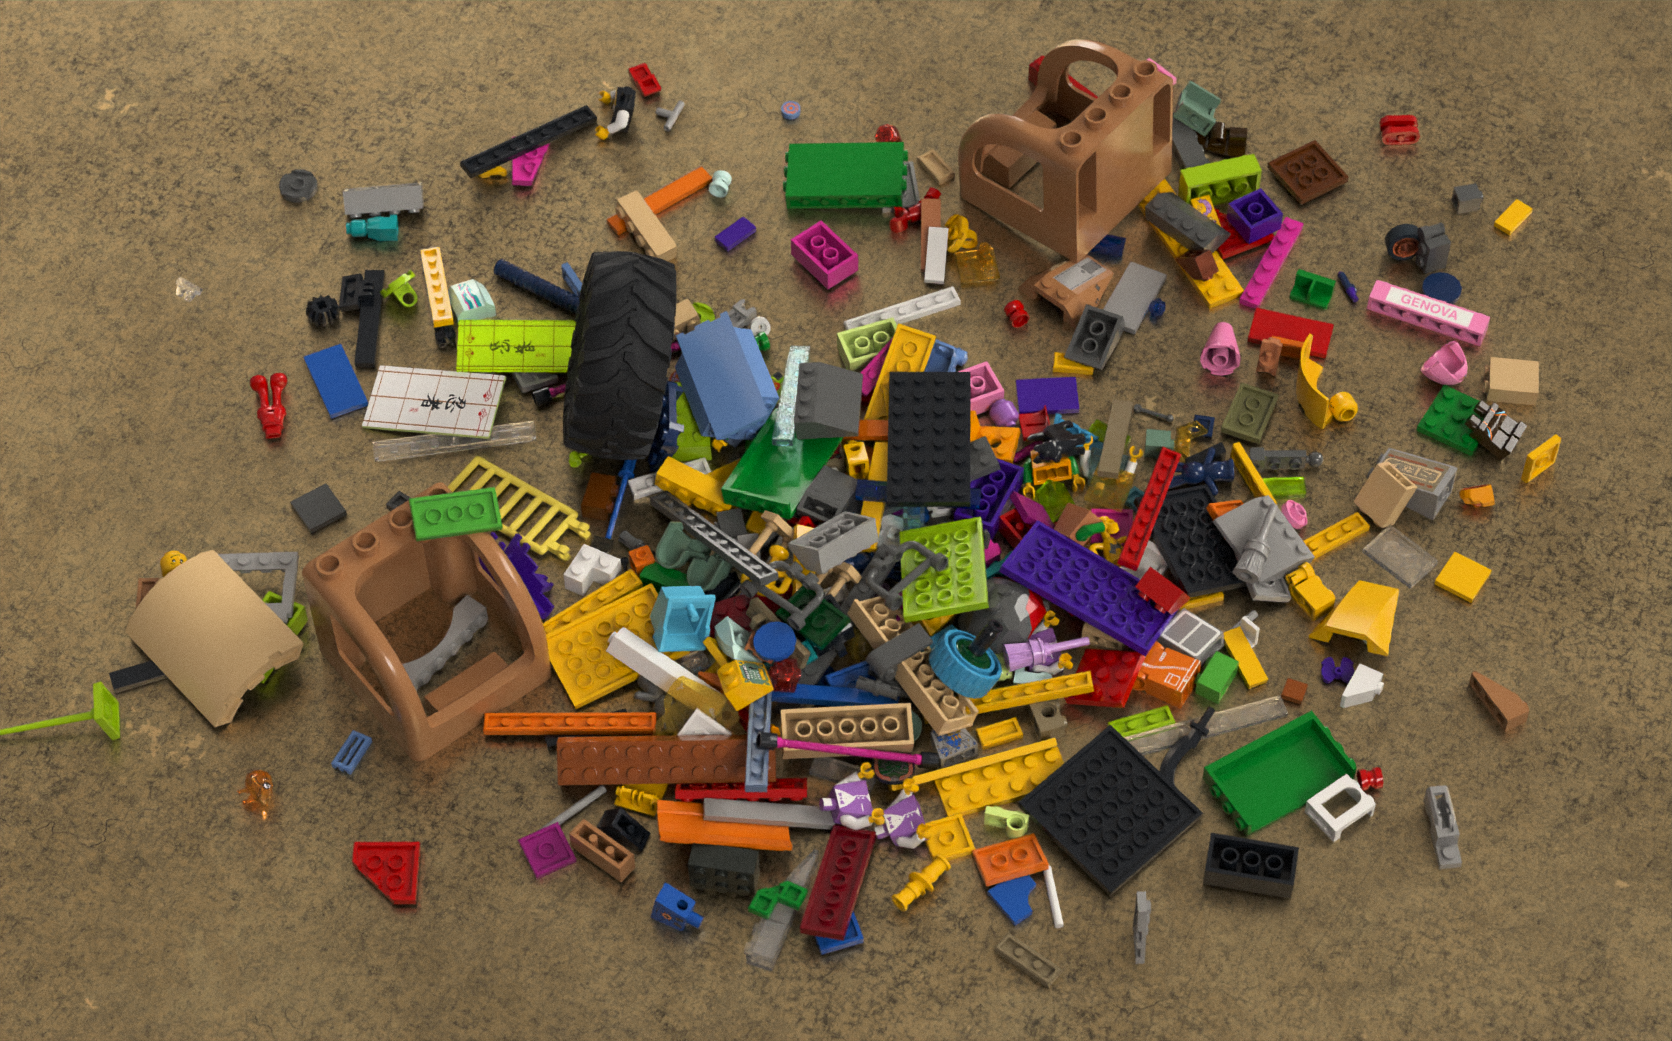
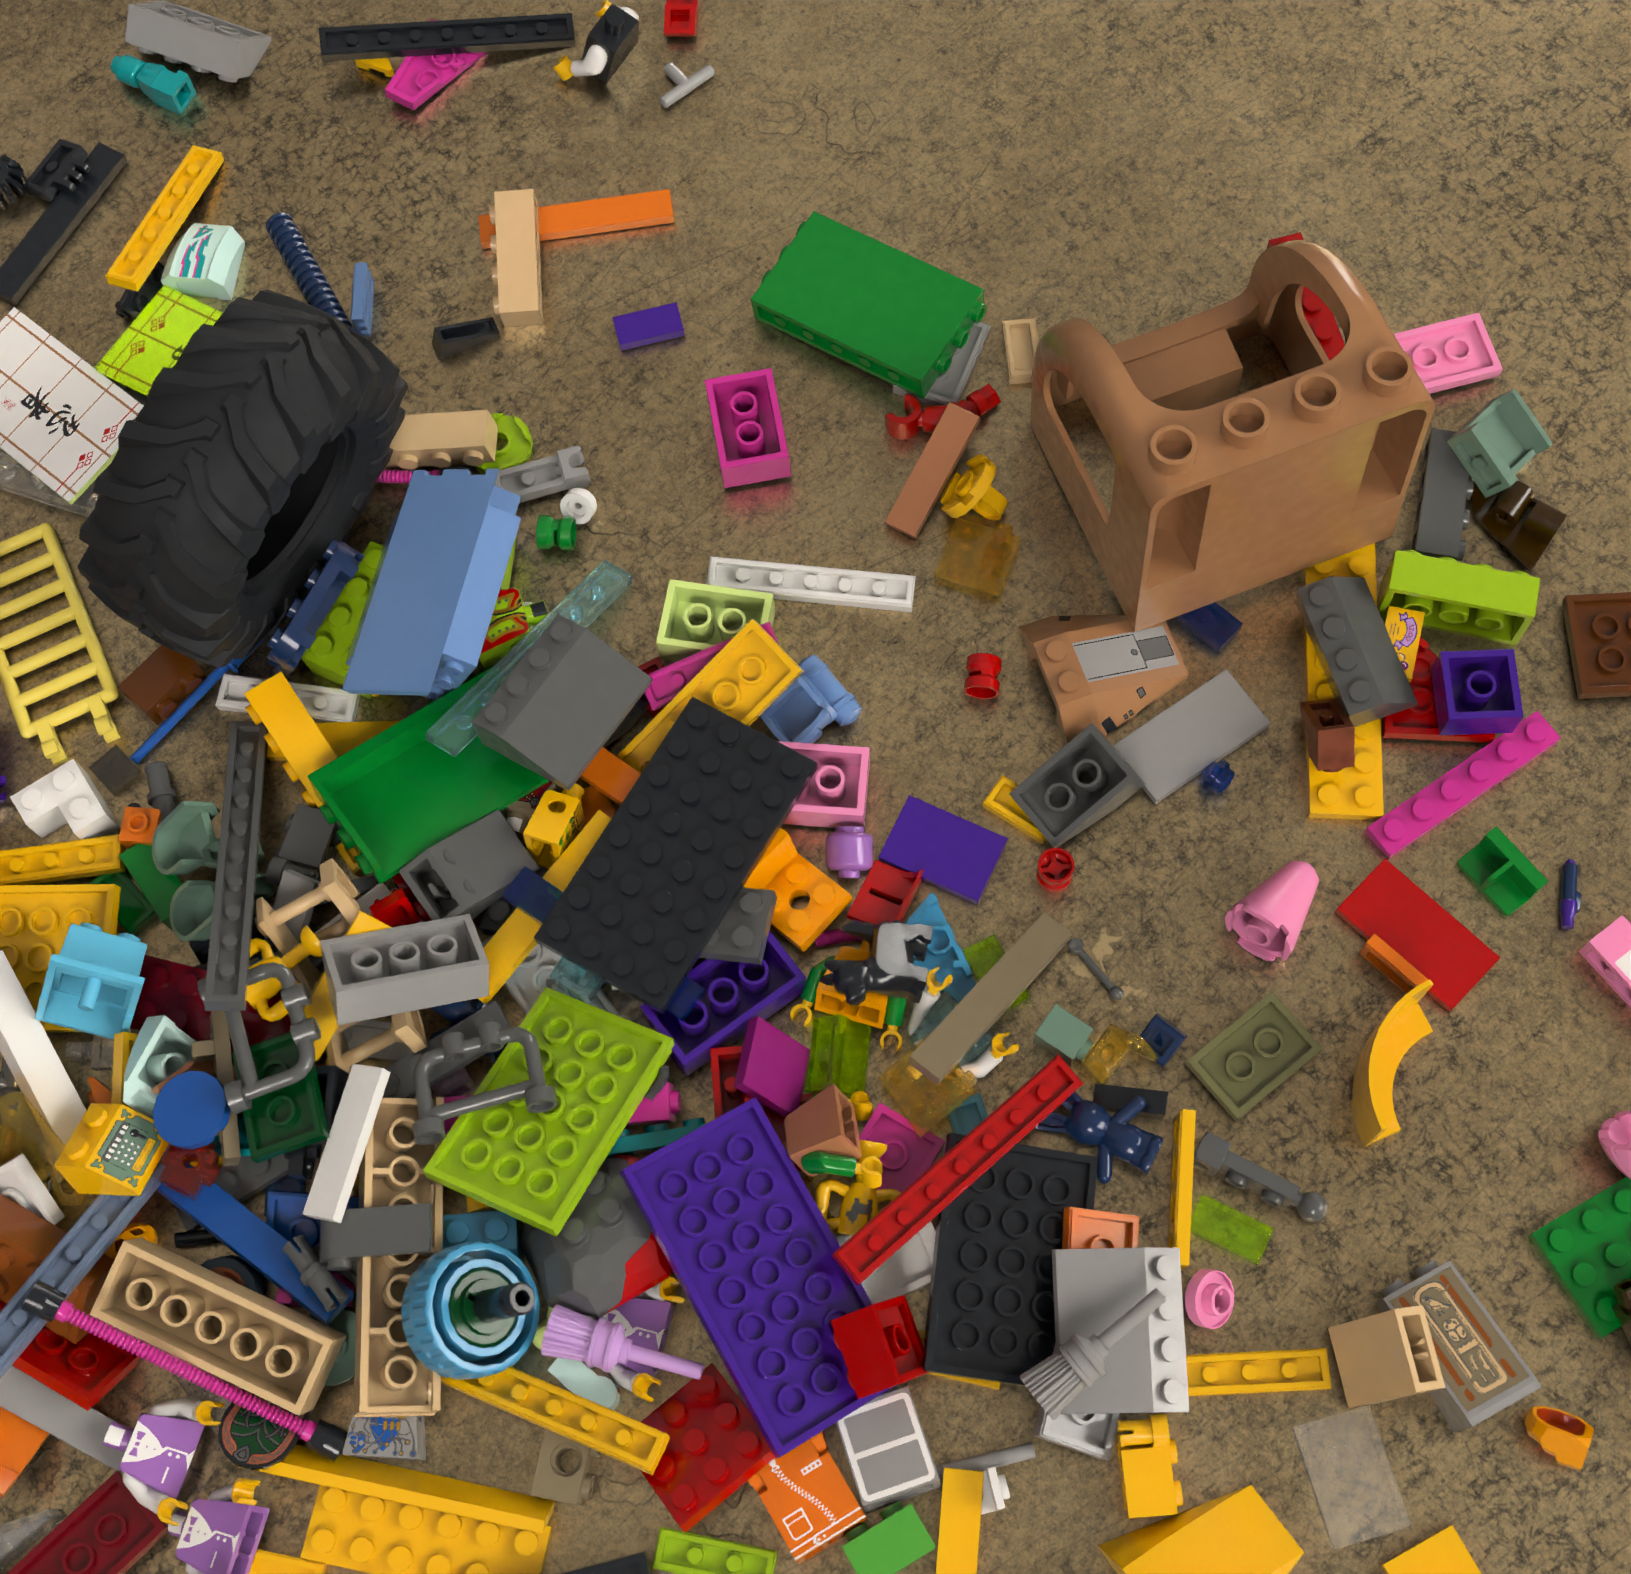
camera: 35 degrees right, 15 degrees up
lime tile [379,270,417,308] -> none
light aqua wheel [709,170,732,198] -> none
medium blue tile [781,101,800,120] -> none
clear red head [874,124,902,142] -> none
white tile [924,227,948,284] -> none
yellow tile [975,717,1023,750] -> none
nougat hips [1256,337,1283,376] -> none
yellow head [1328,392,1358,422] -> none
none -> white tile [303,1064,391,1223]
none -> red wheel [1036,848,1074,893]

